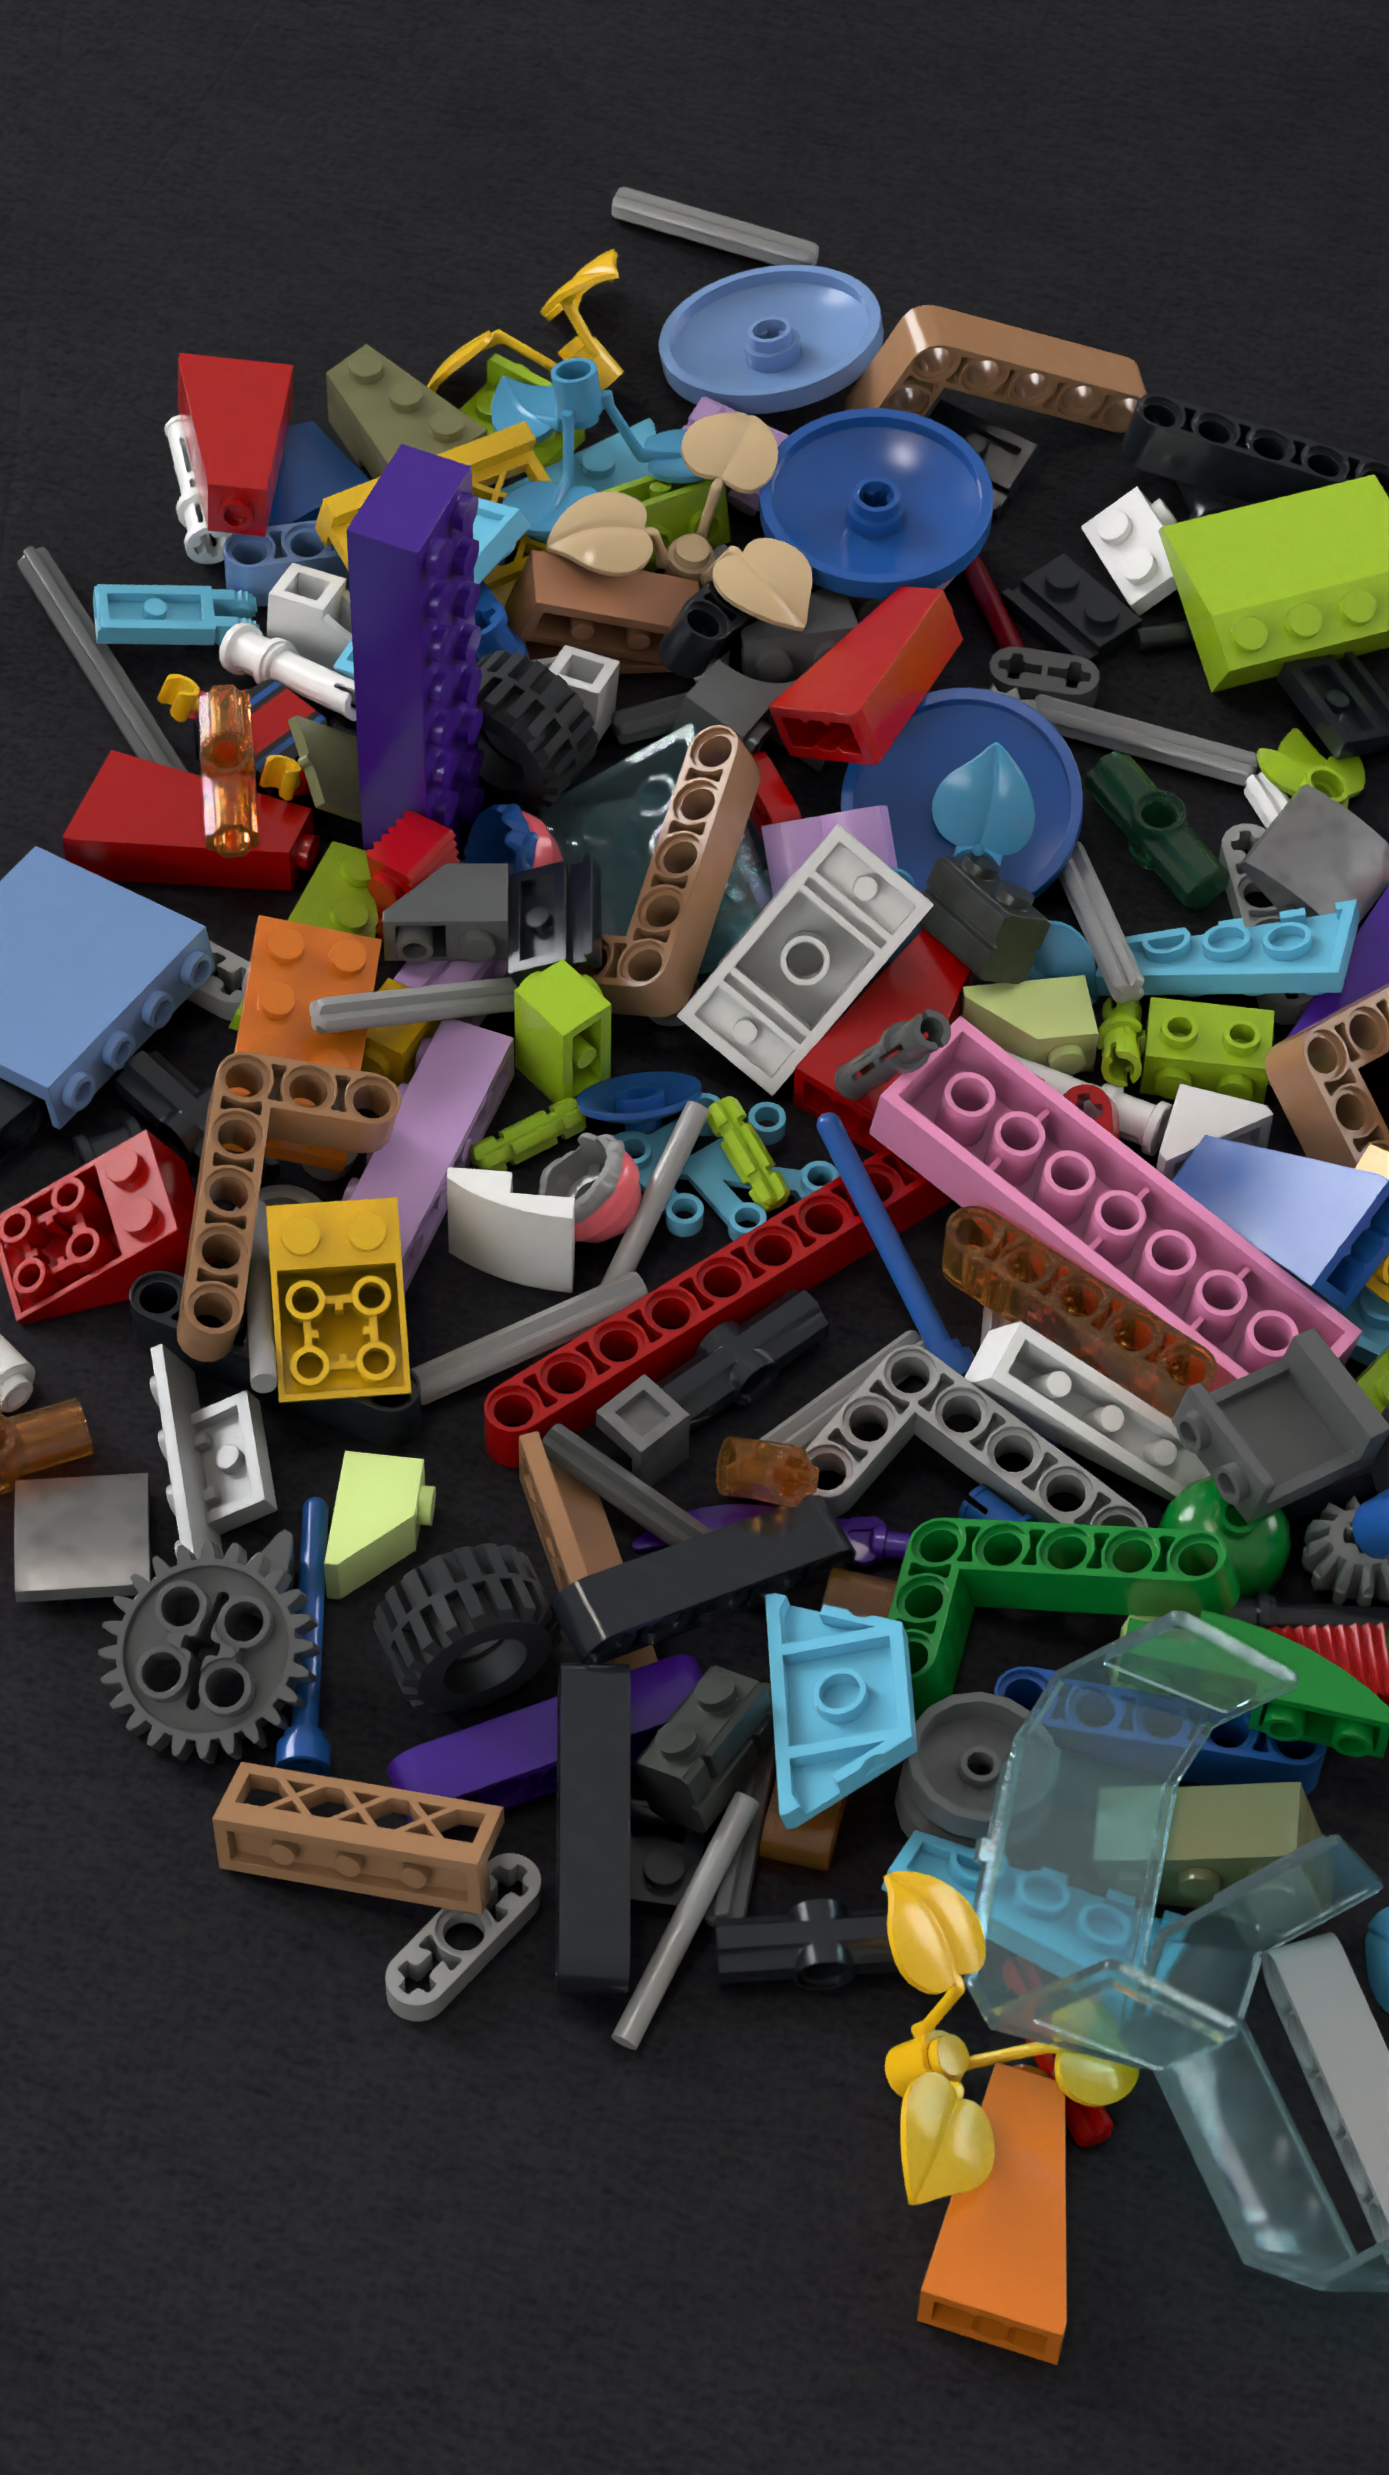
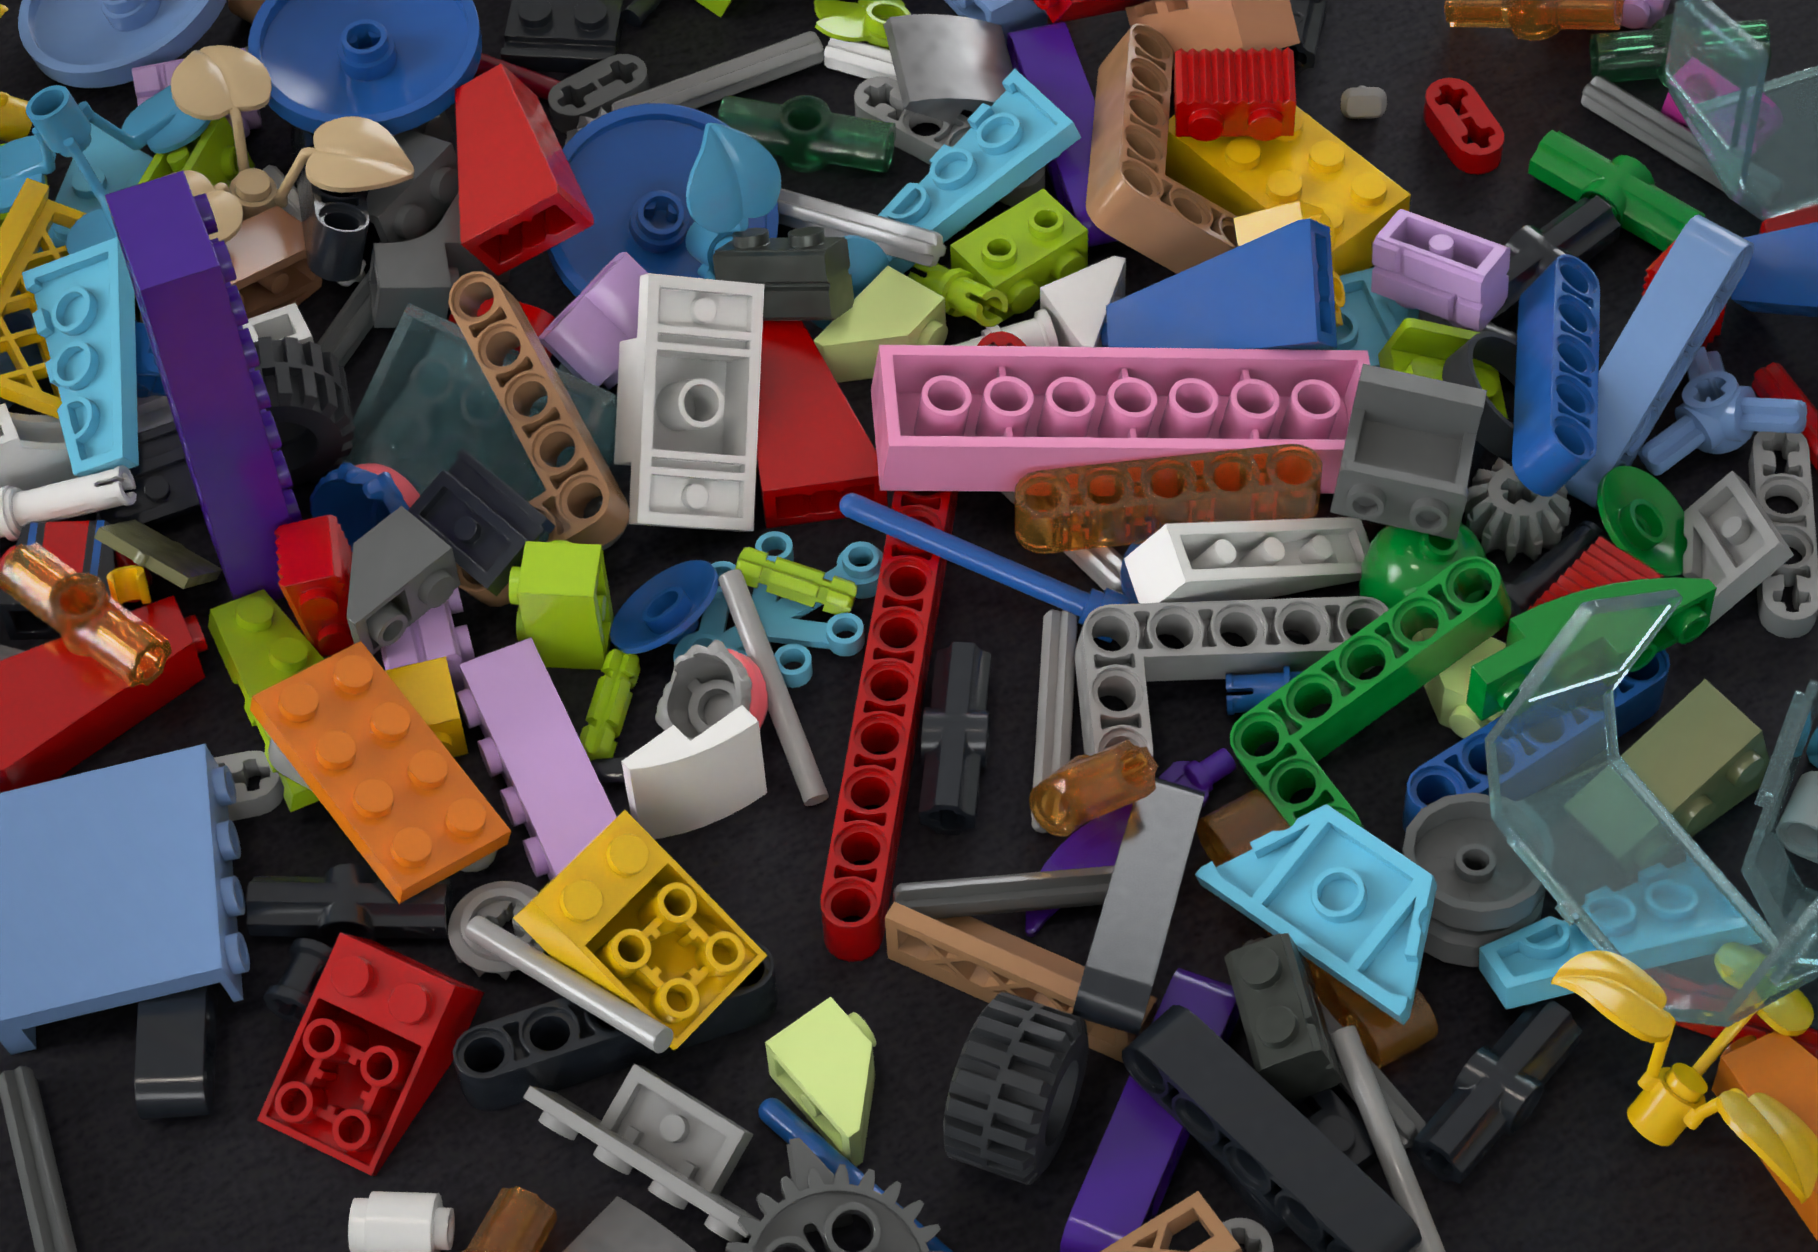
camera: 40 degrees left, 0 degrees up
medium nougat beam [177,1052,401,1362] -> none
light grey axle [309,977,518,1034] -> none
light grey axle [411,1271,648,1405] -> none
flat silver panel [596,1374,690,1487] -> none
dark grey pin [834,1009,951,1100] -> none

